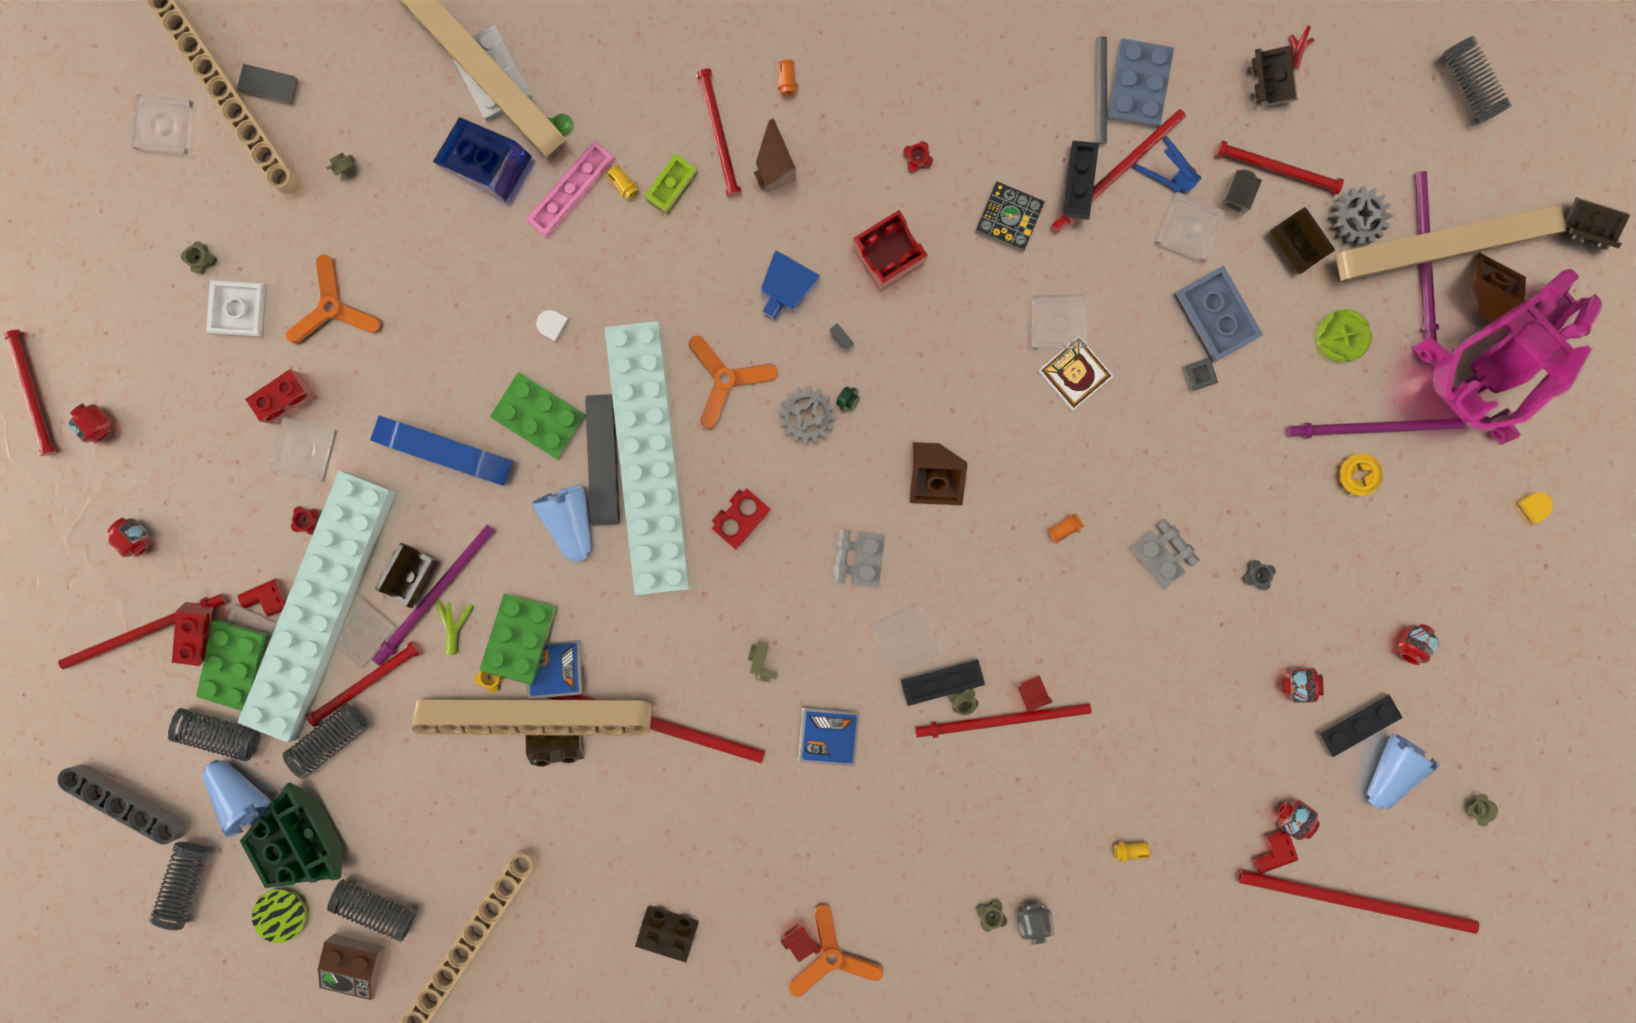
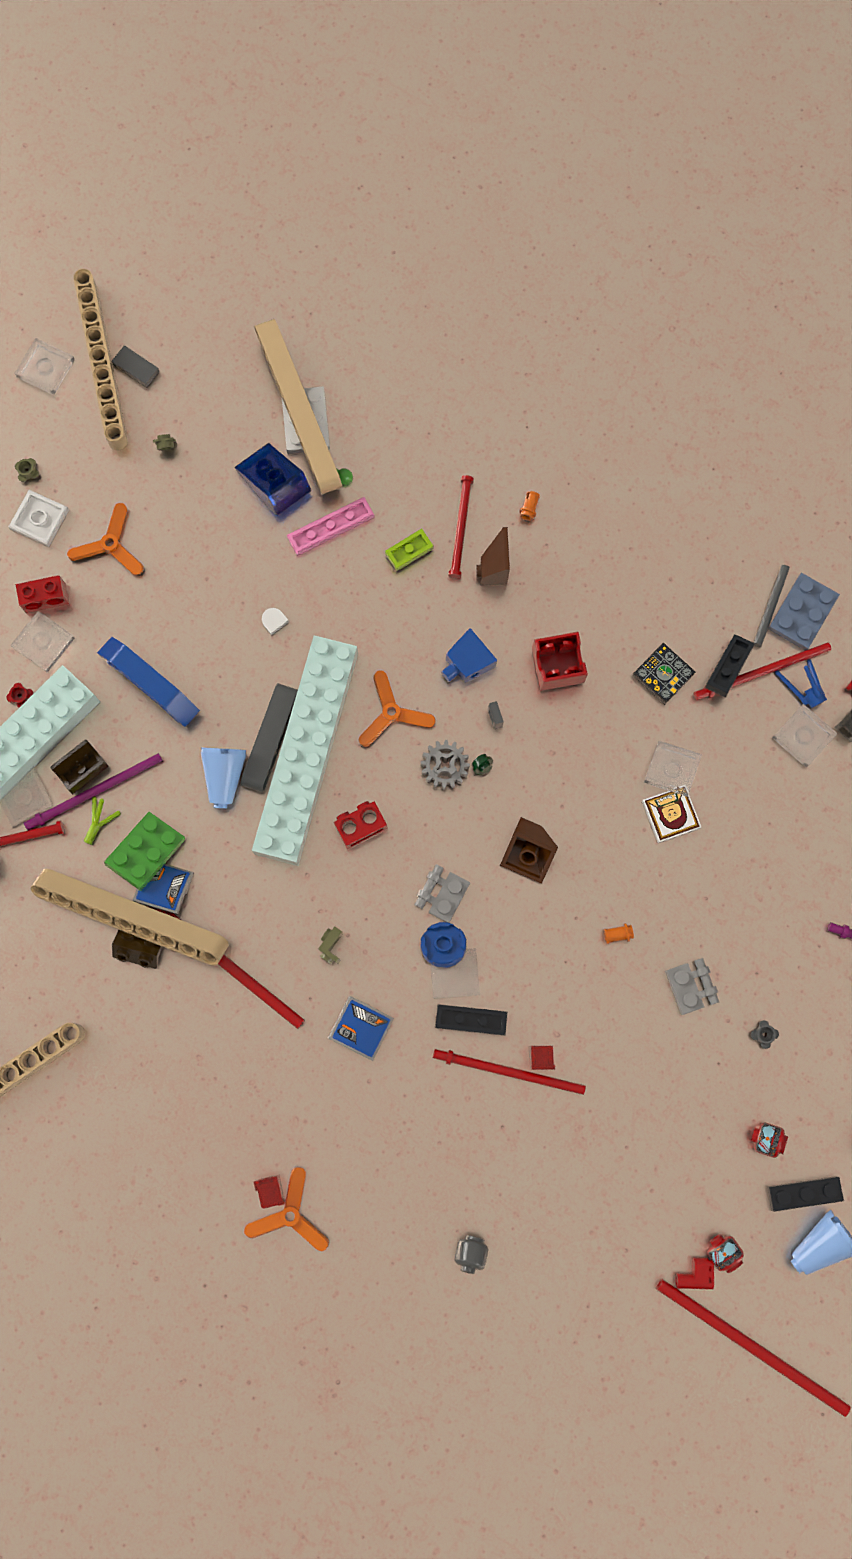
camera: 20 degrees right, 10 degrees down
yellow plate [474,671,505,693] -> none
bright green plate [490,372,586,460] -> none
yellow pin [606,165,639,200] -> none
dark brown bracket [635,906,698,963] -> none
red plate [903,141,933,171] -> none
olive plate [949,689,979,715] -> none
olive plate [977,901,1007,932] -> none
yellow pin [1114,841,1150,863] -> none
sand blue plate [1175,266,1263,362] -> none
dark grey tile [1183,358,1218,392] -> none
none -> blue tile [421,922,466,968]

